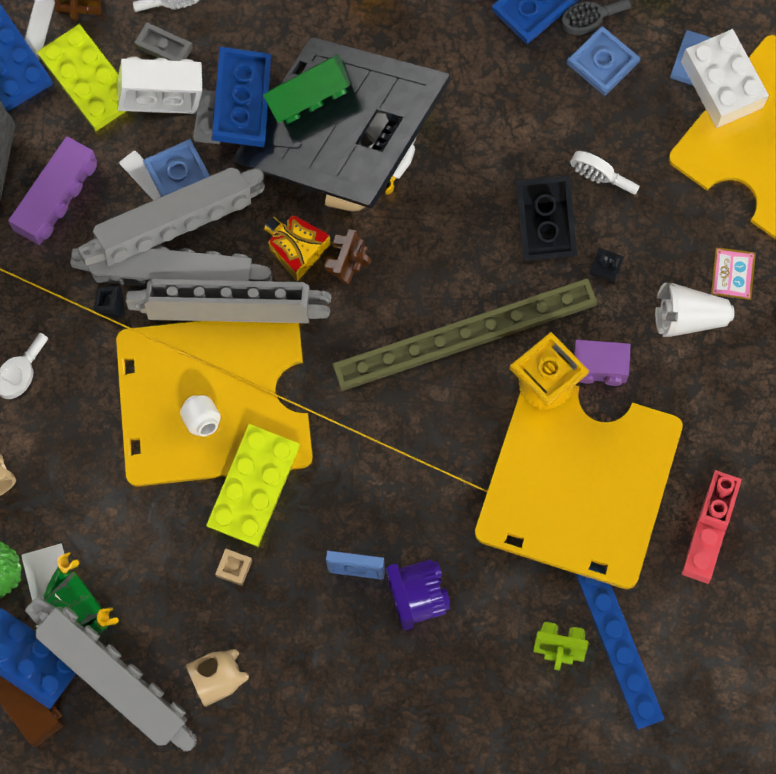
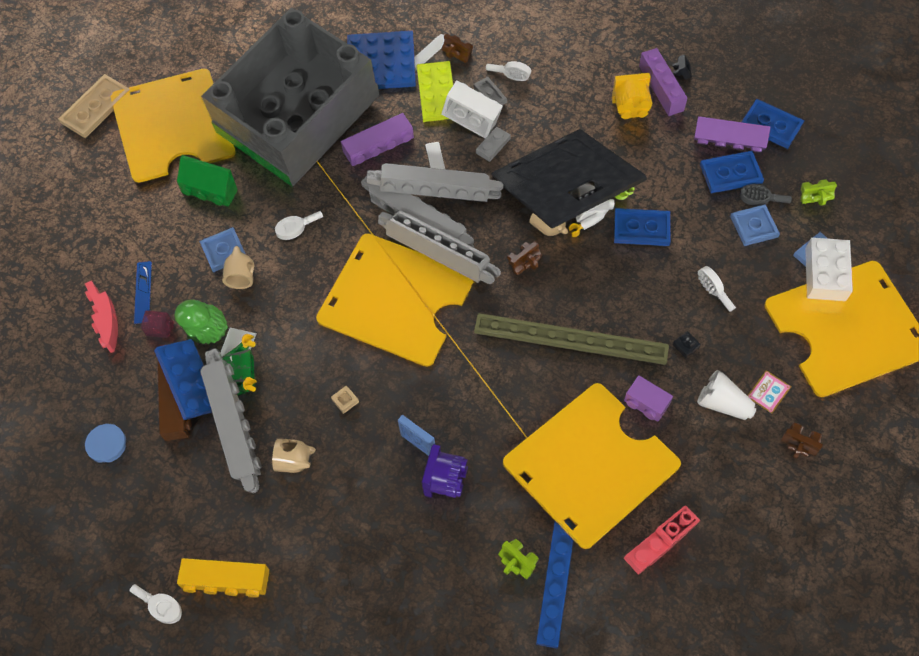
camera: 30 degrees right, 10 degrees down
black slope [93,286,125,317] -> none
medium blue tile [143,139,210,197] -> none
white head [180,395,221,437] -> none
neon yellow plate [206,424,301,547] -> none
blue plate [211,47,271,147] -> none
green slope [263,53,351,124] -> none
torso [264,216,331,282] -> none
yellow piece [510,332,589,411] -> none
black slope [515,173,577,261] -> none
none -> blue plate [614,208,670,246]

